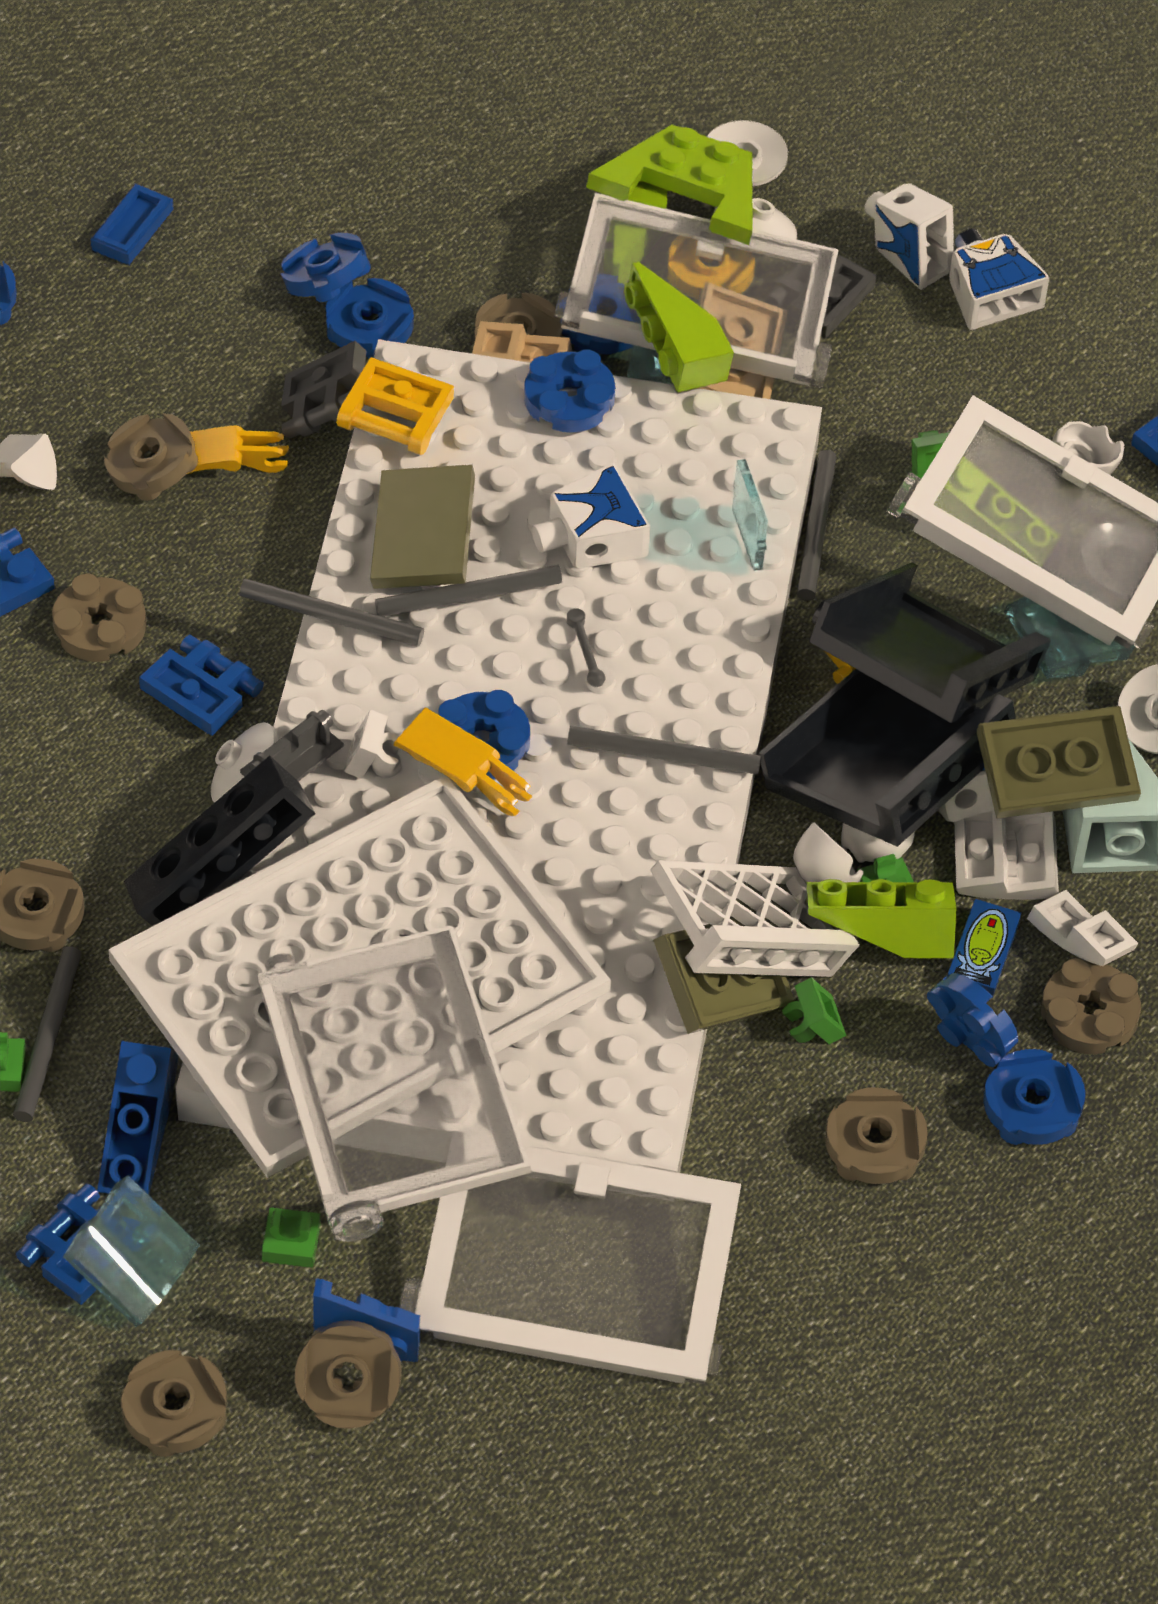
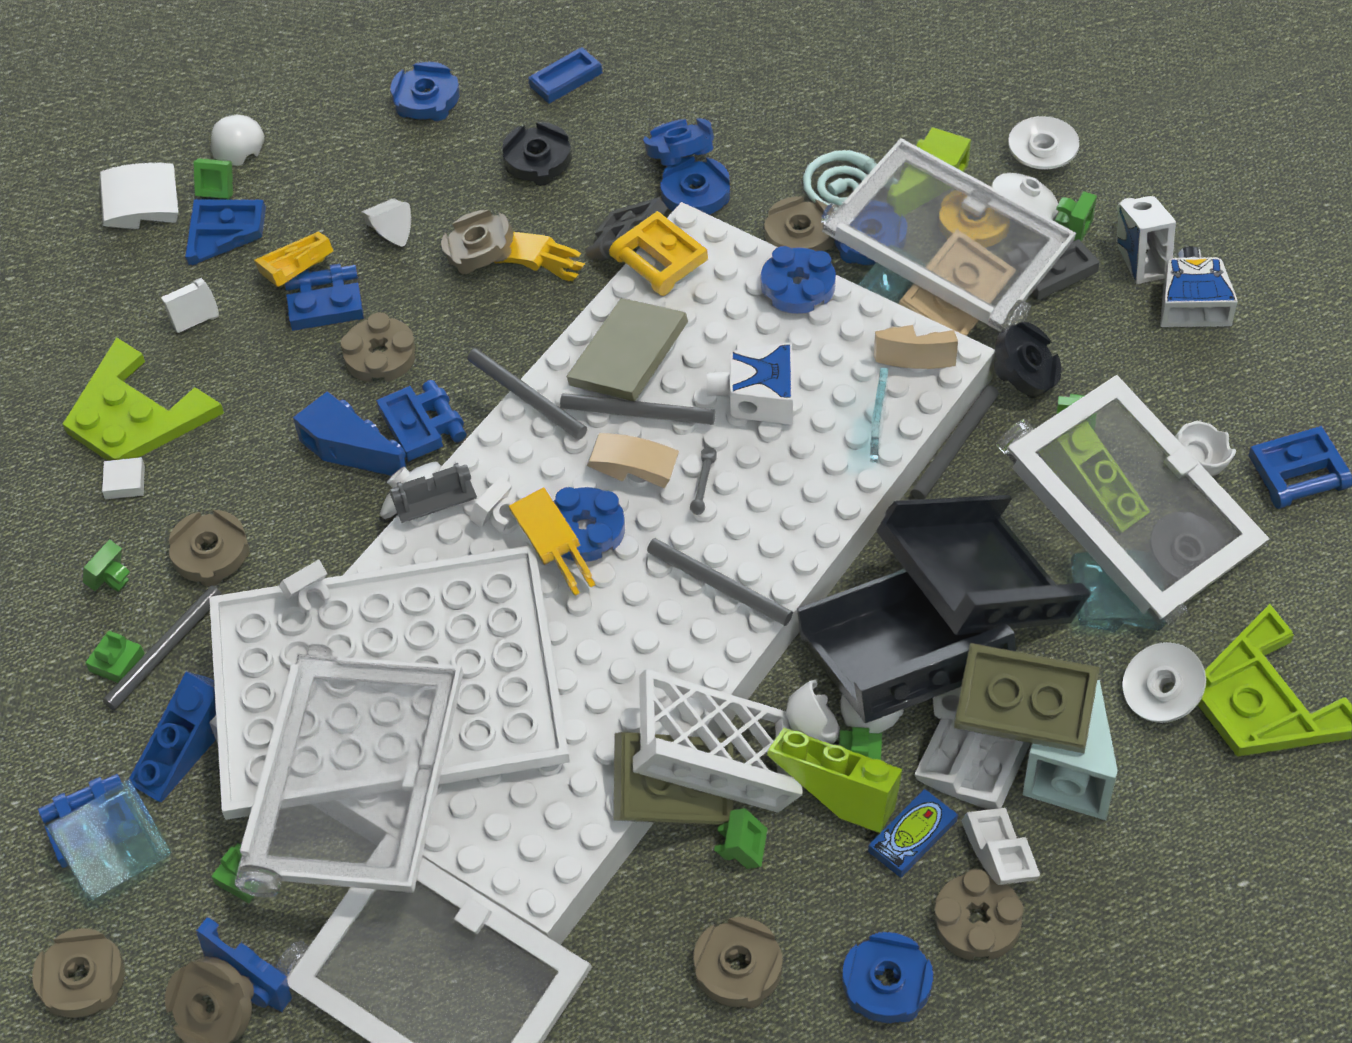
camera: 30 degrees right, 0 degrees up
black brick [123,755,315,926] -> none
tan slope [472,321,572,363] -> none
lime wing [586,125,753,245] -> none
lime slope [624,261,734,393] -> none
blue plate [927,973,1018,1067] -> none
none -> white tile [279,560,330,612]
none -> blue slope [293,391,407,476]
none -> black plate [503,122,572,186]
none -> tan slope [587,433,679,488]
none -> light aqua piece [803,150,899,214]
none -> tan slope [874,325,958,369]
none -> black plate [994,322,1062,399]
none -> bright green tile [1055,191,1097,242]

